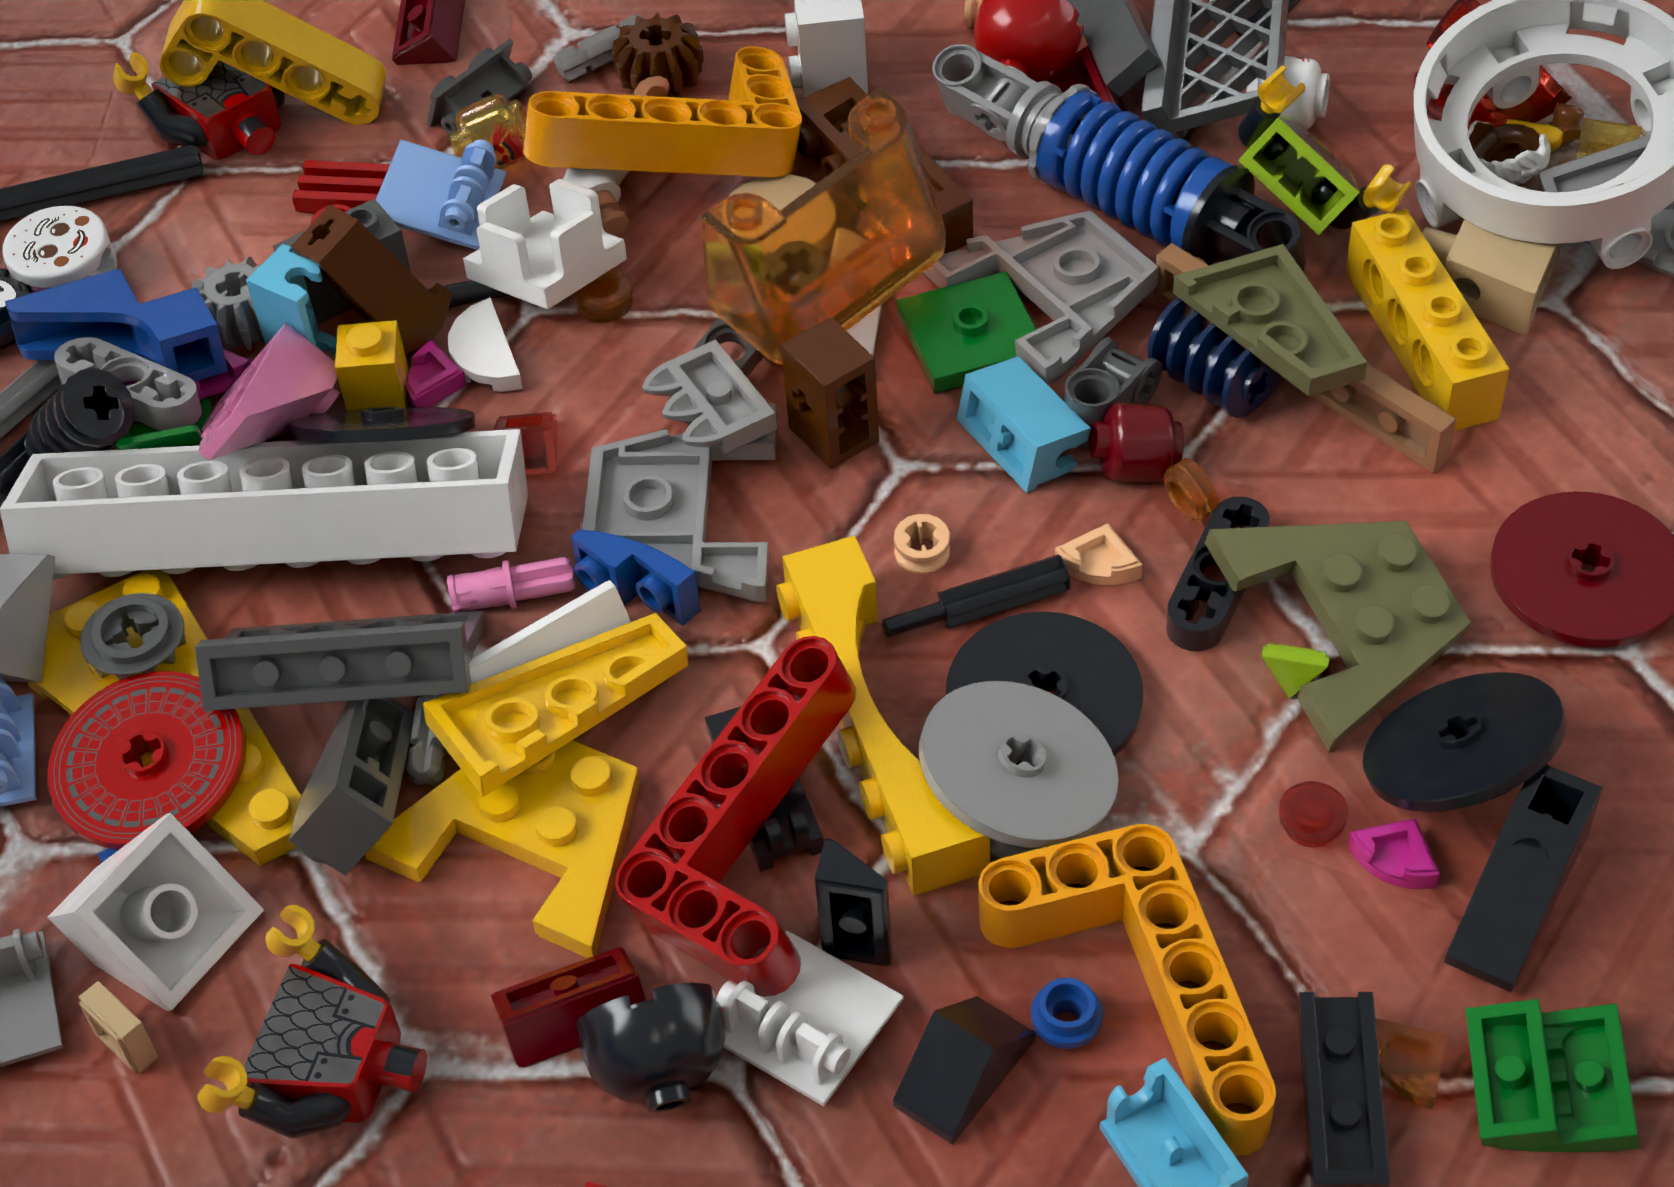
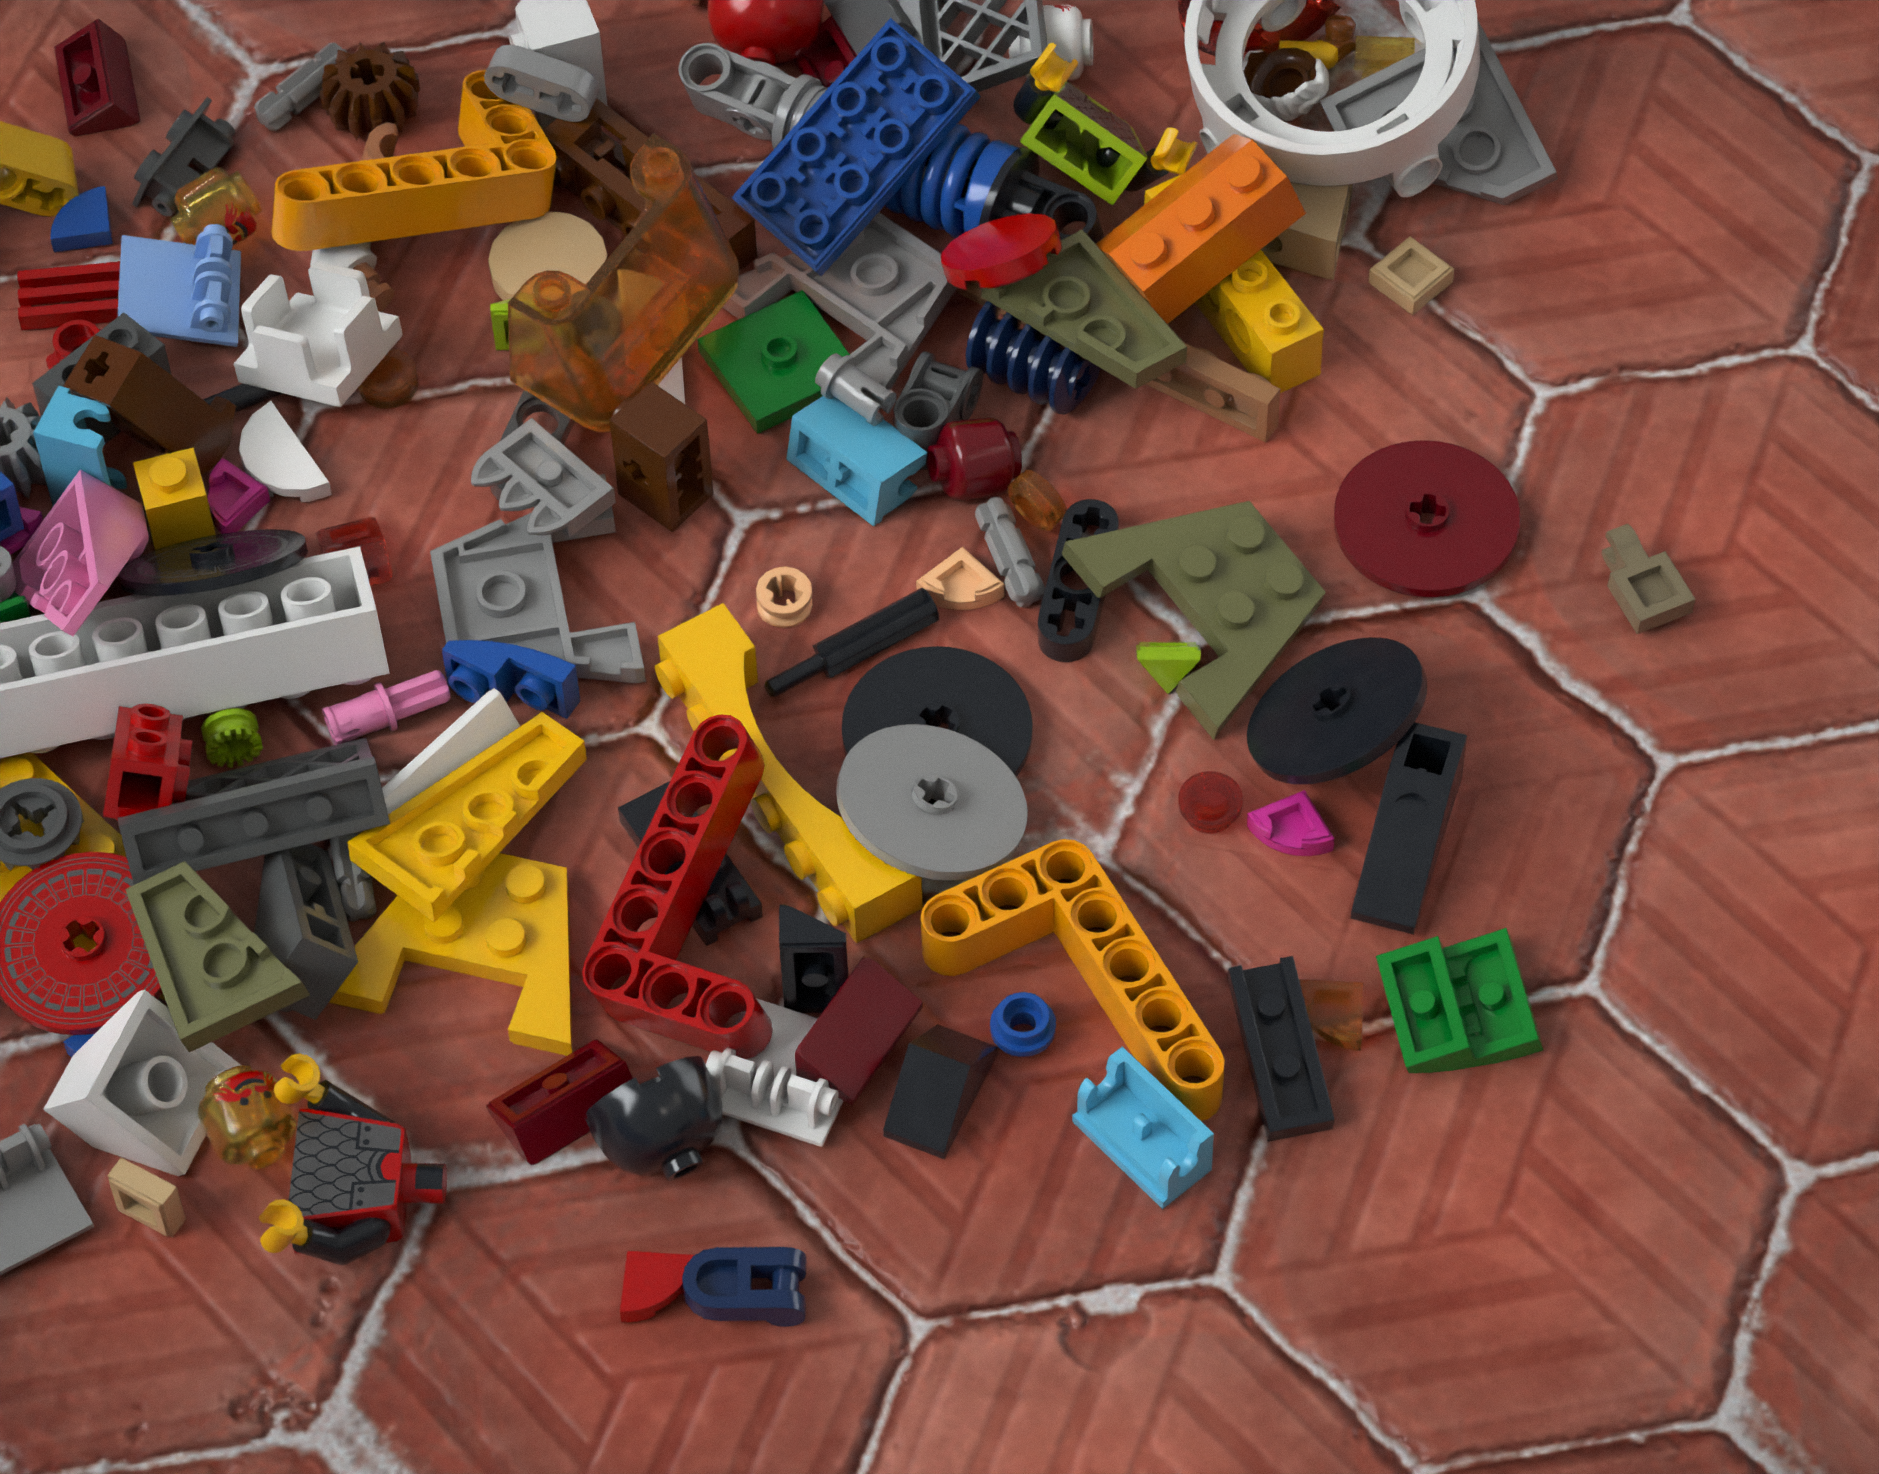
camera: 15 degrees left, 5 degrees up
none -> blue tile [50,186,113,252]
none -> red brick [103,704,193,821]
none -> olive wing [125,861,310,1053]
none -> clear yellow head [198,1065,297,1169]
none -> lime bush [201,708,263,767]
none -> light grey beam [484,45,600,122]
none -> blue tile [731,18,981,277]
none -> dark red slope [795,956,923,1105]
none -> light grey pin [815,353,896,426]
none -> red tile [941,213,1062,289]
none -> light grey axle [975,497,1045,608]
none -> orange slope [1096,134,1306,324]
none -> tan tile [1368,237,1454,315]

